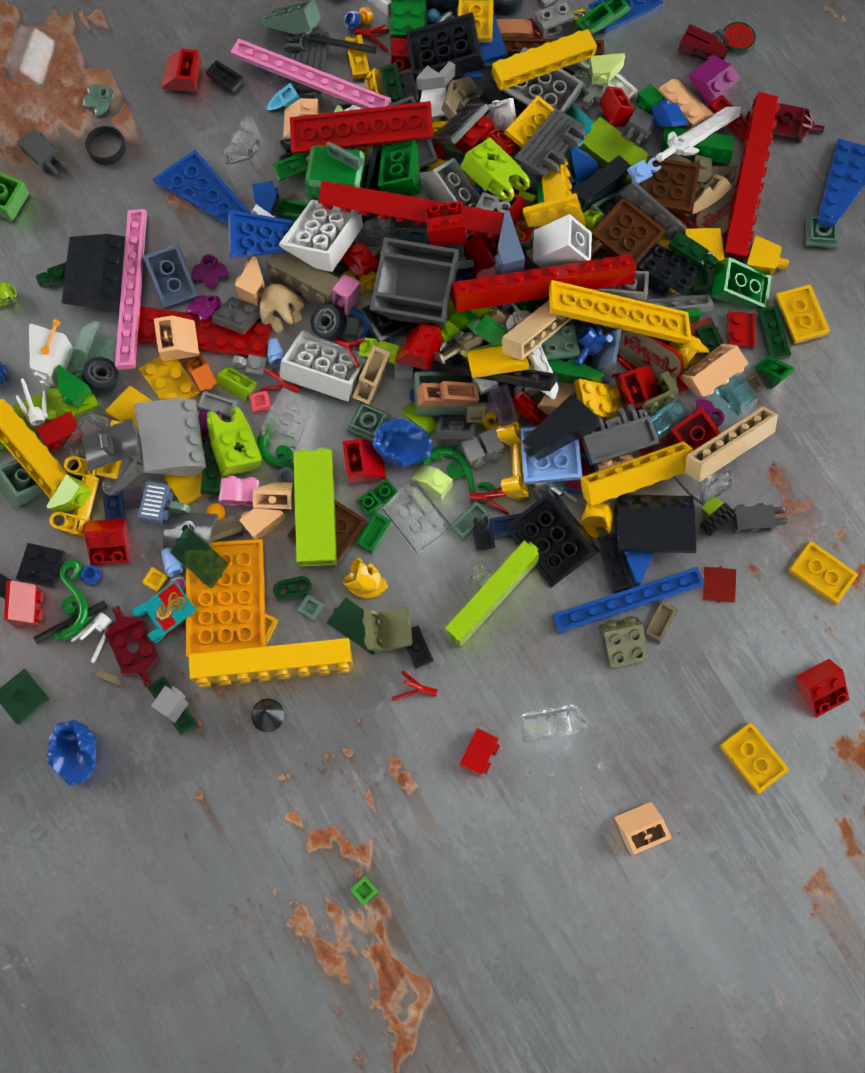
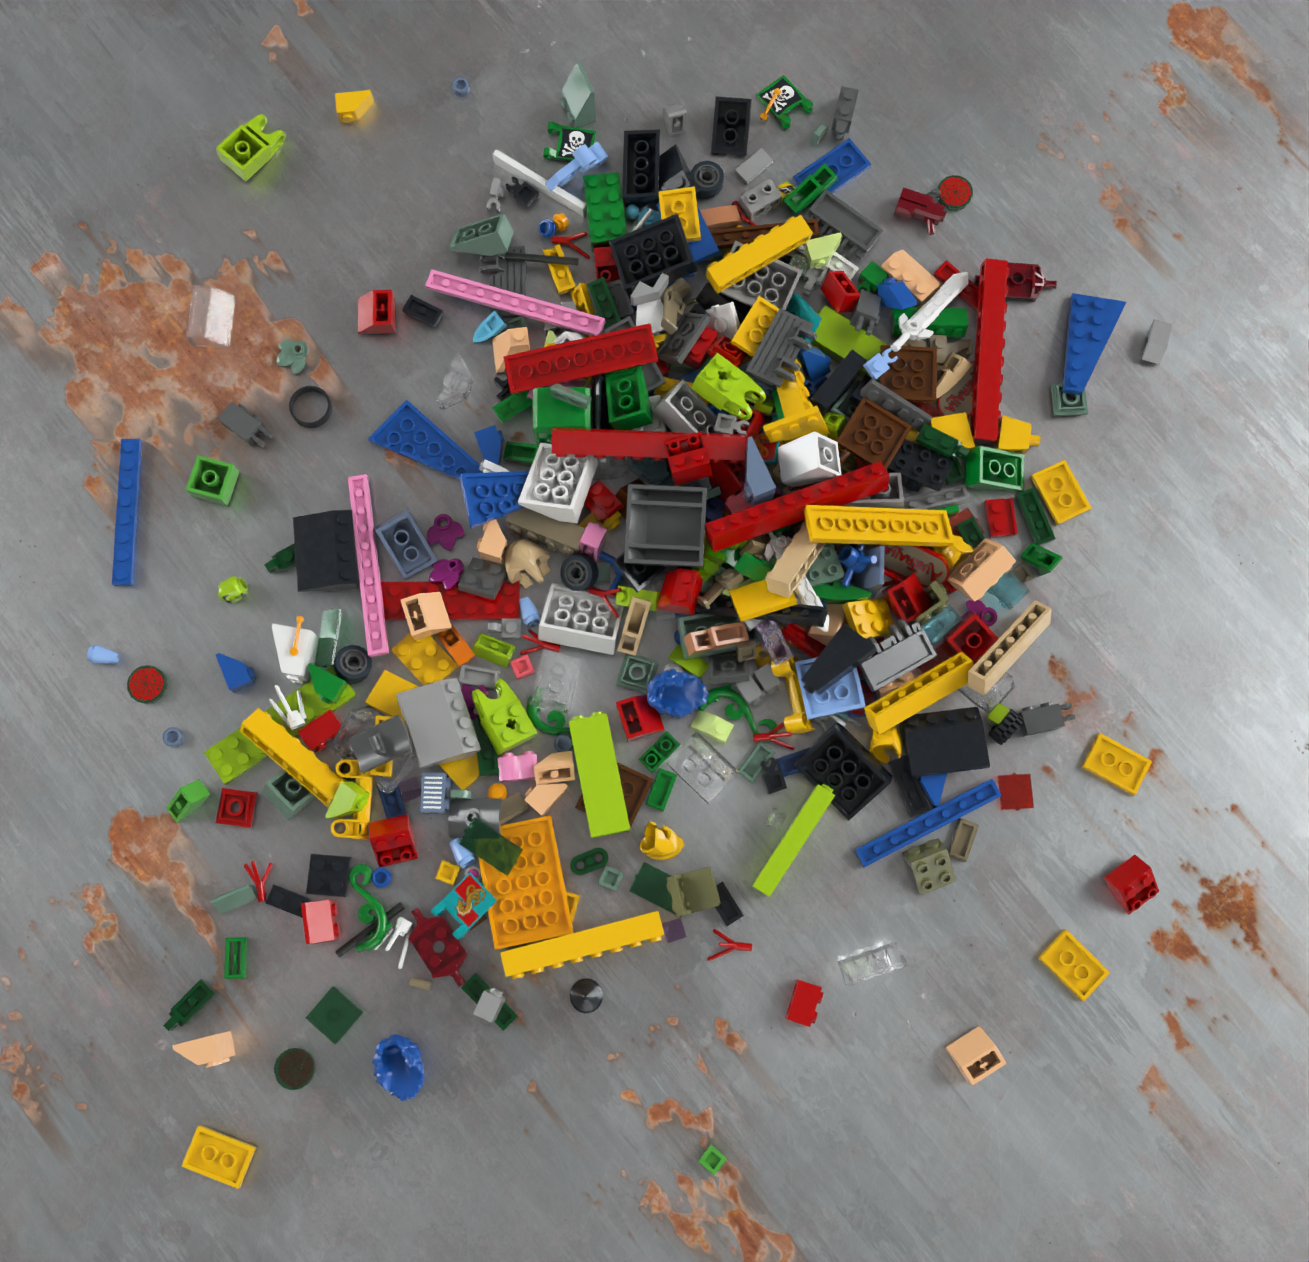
camera: 10 degrees left, 5 degrees up
magenta slope [687,55,741,104] -> none
none -> clear purple tile [662,918,687,943]
none -> dark grey hinge [803,189,884,261]

